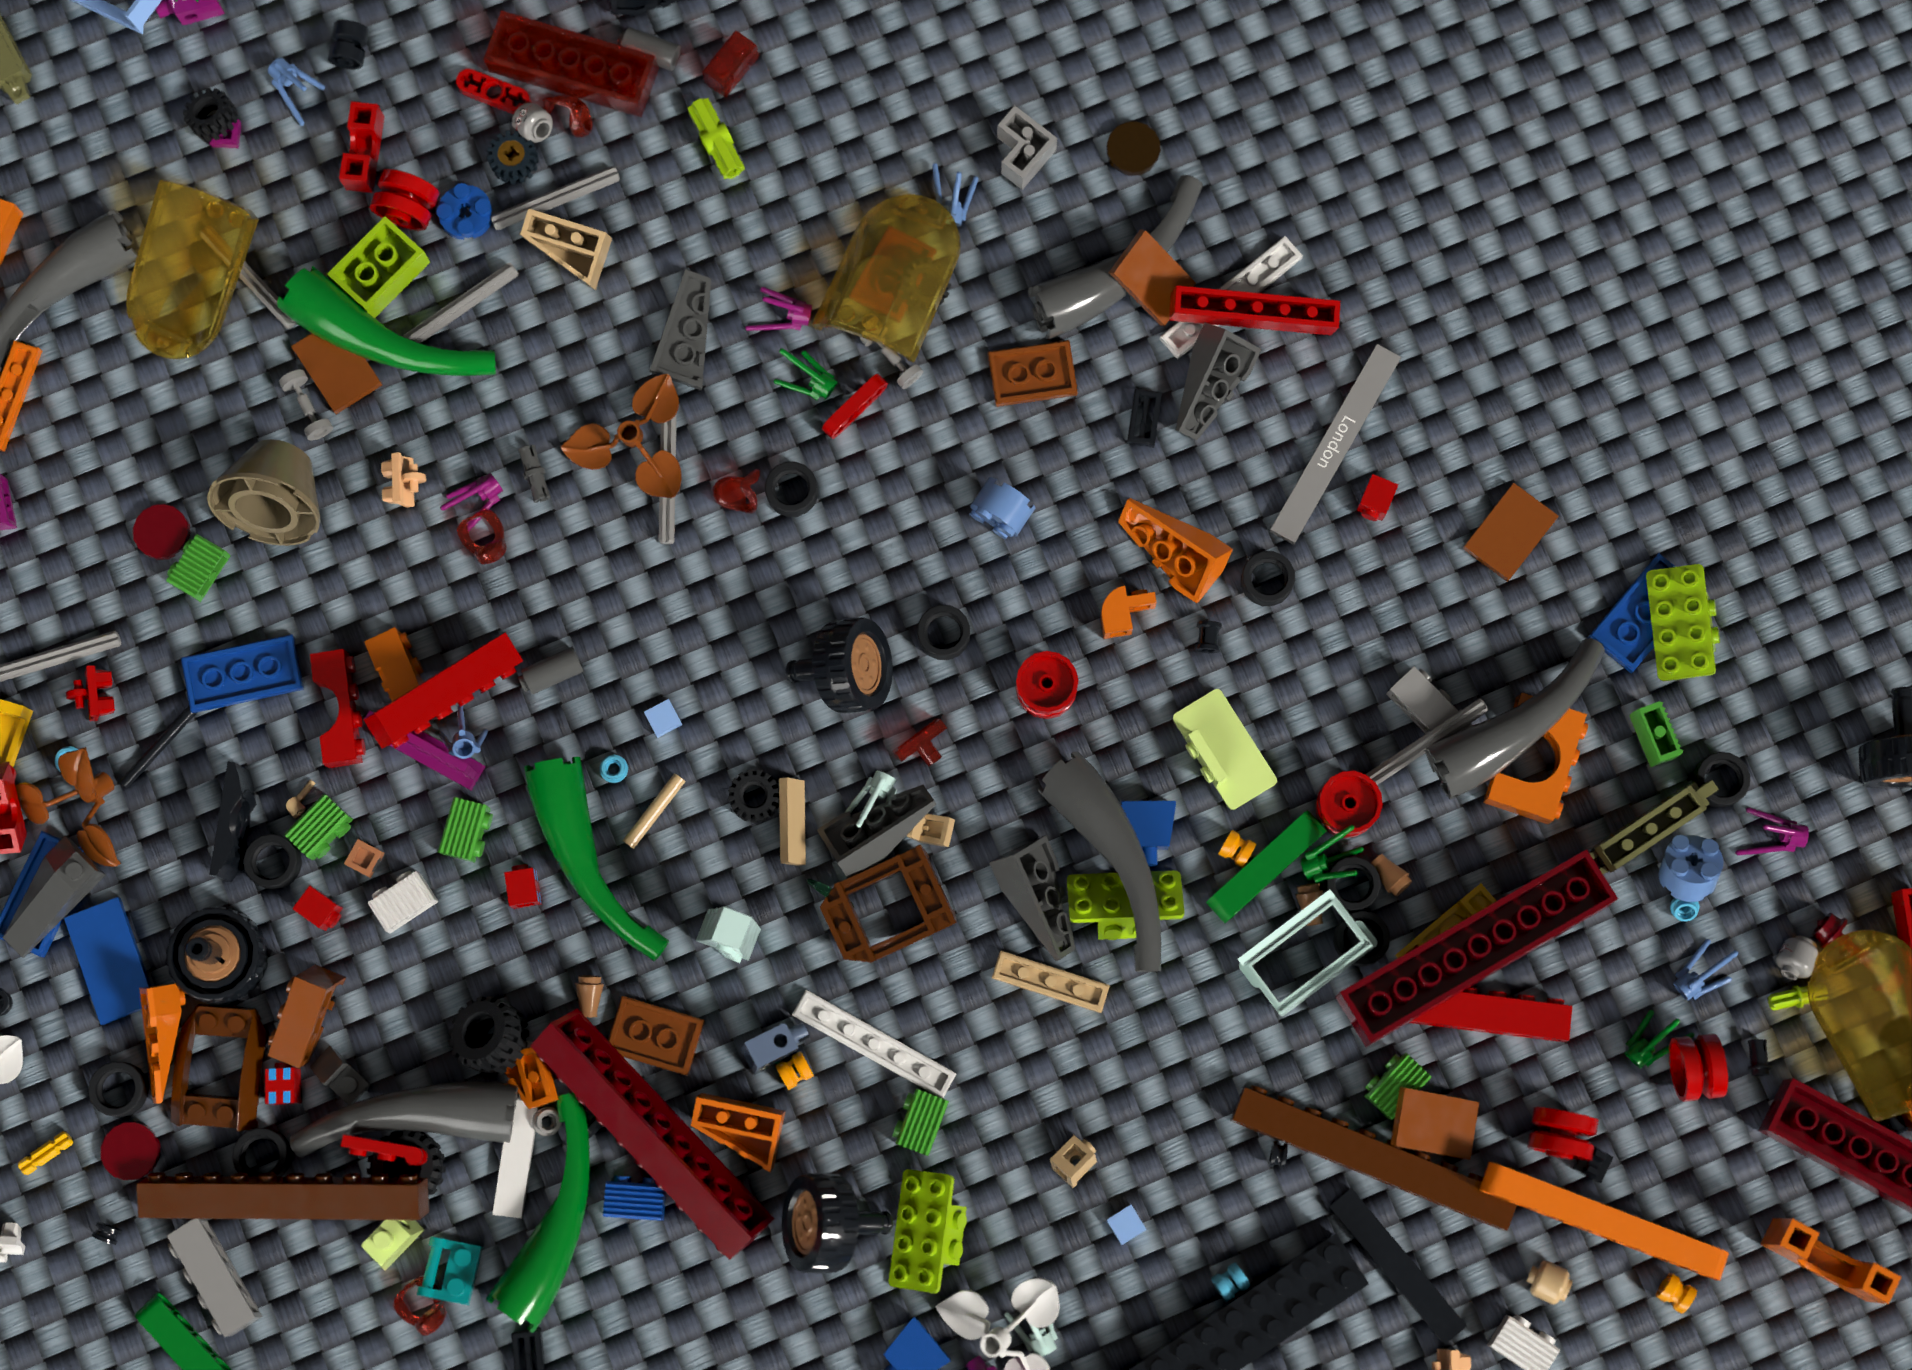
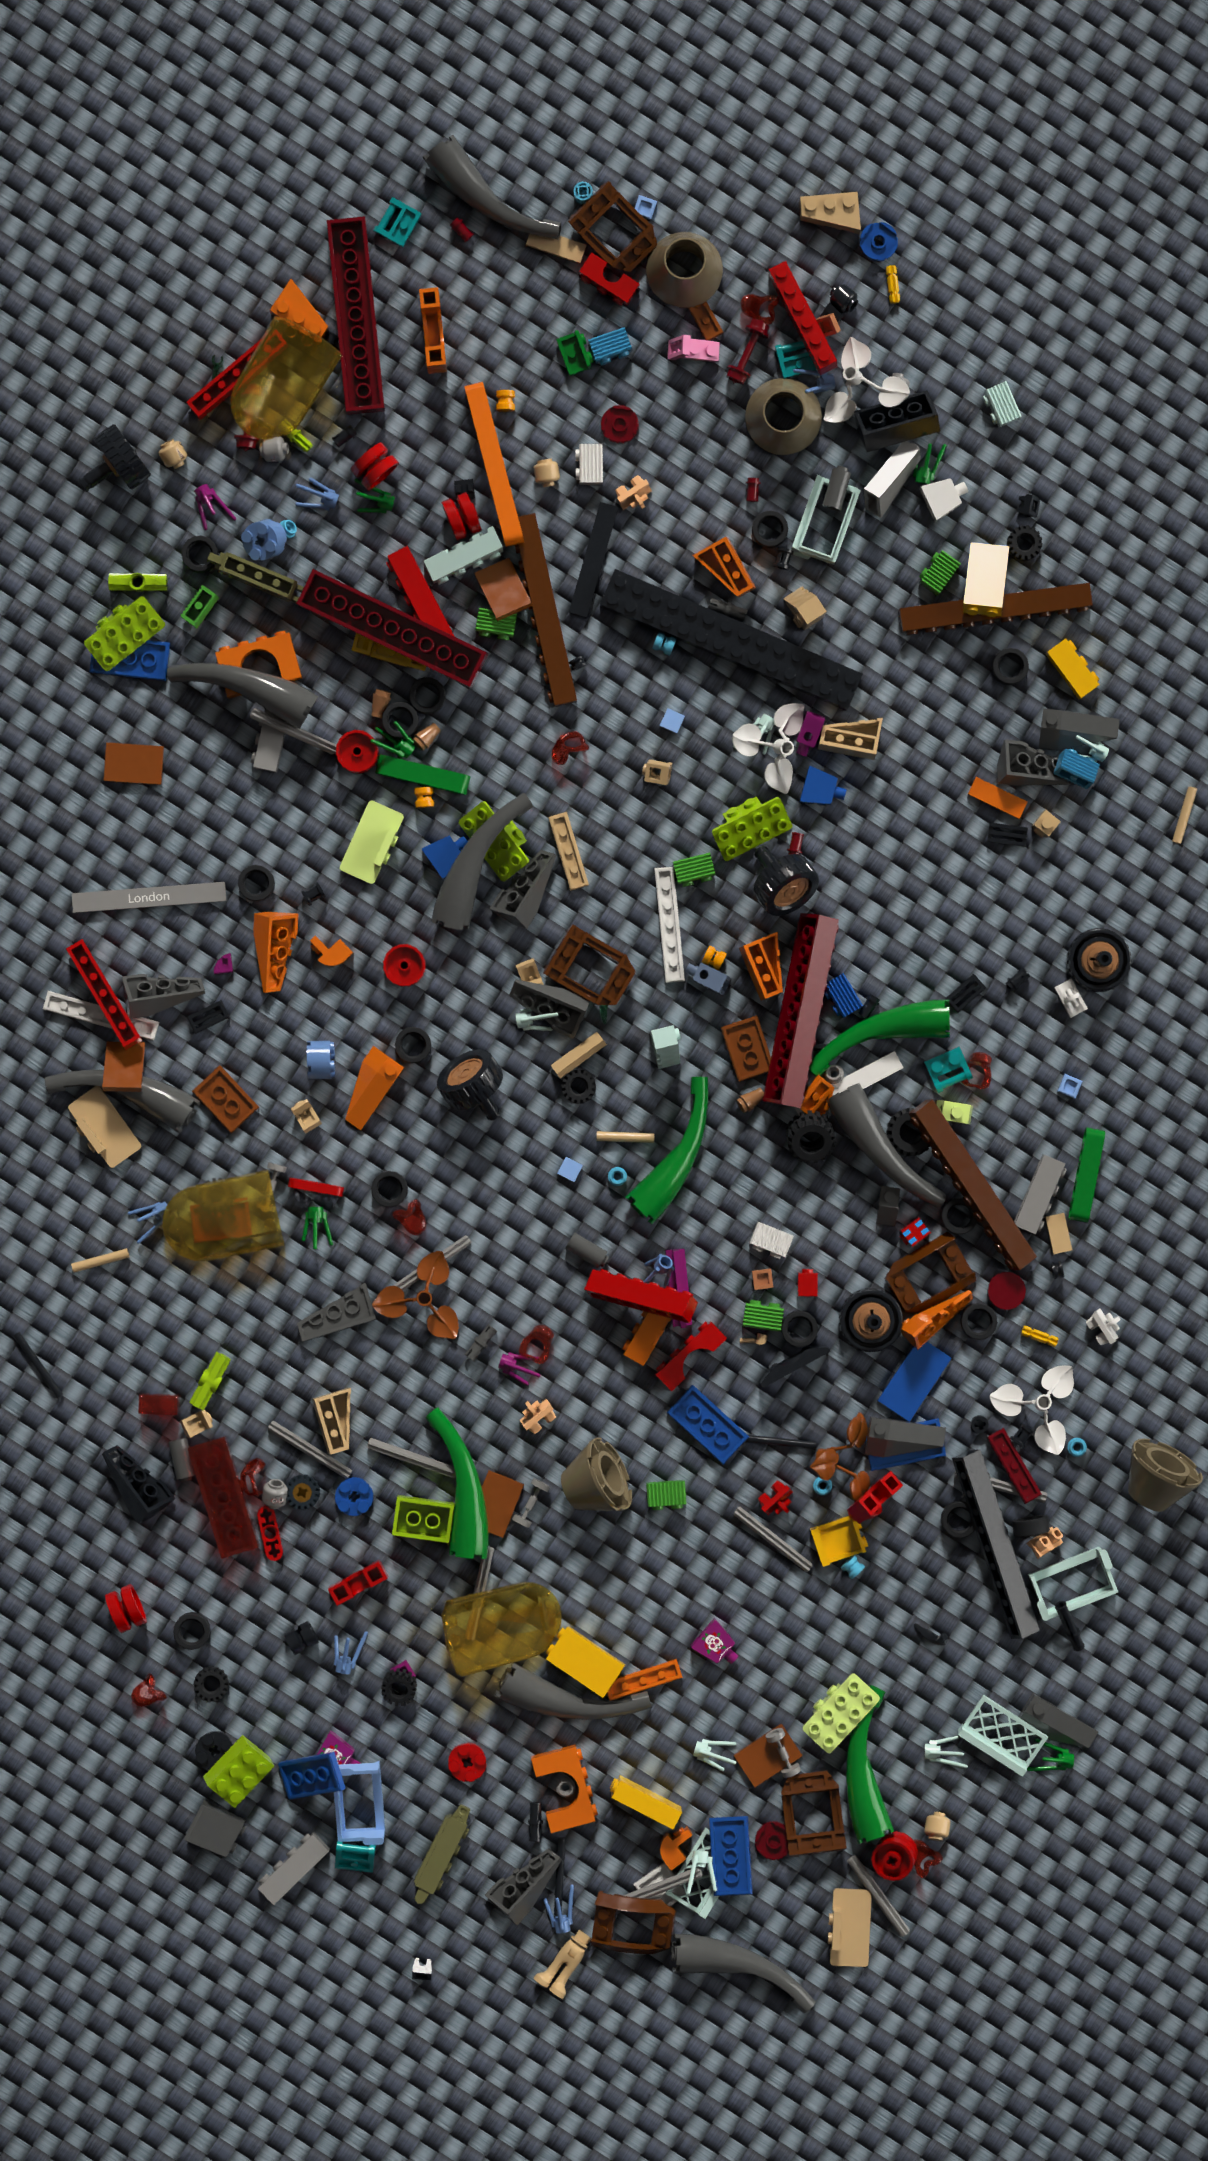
camera: 125 degrees left, 10 degrees up
dark red tile [133,504,190,560] -> none
dark orange wedge [268,964,346,1068] -> none
red plate [341,1135,428,1165] -> none
red wheel [369,169,440,231] -> none
bright green brick [438,797,493,863] -> none
red brick [504,864,542,909] -> none
magenta plant [745,287,812,331] -> none
clear red tile [892,718,947,766] -> none
light grey brick [997,106,1057,190] -> none
dark brown tile [1106,121,1161,176] -> none
light aqua piece [1238,889,1377,1017] -> none
red brick [1356,474,1399,521] -> none
none -> tan bracket [68,1086,141,1168]
none -> tan piece [71,1248,130,1273]
none -> lime piece [108,573,168,592]
none -> tan head [159,439,187,469]
none -> tan bracket [180,1410,213,1438]
none -> magenta tile [214,953,233,974]
none -> tan bracket [291,1099,322,1134]
none -> orange wedge [345,1046,405,1130]
none -> light aqua wedge [424,526,503,585]
none -> red plate [448,1742,486,1782]
none -> yellow brick [546,1626,626,1698]
none -> clear red piece [552,732,589,765]
none -> dark red pin [787,832,804,855]
none -> black pin [858,994,880,1018]
none -> tan tile [1045,1213,1072,1254]

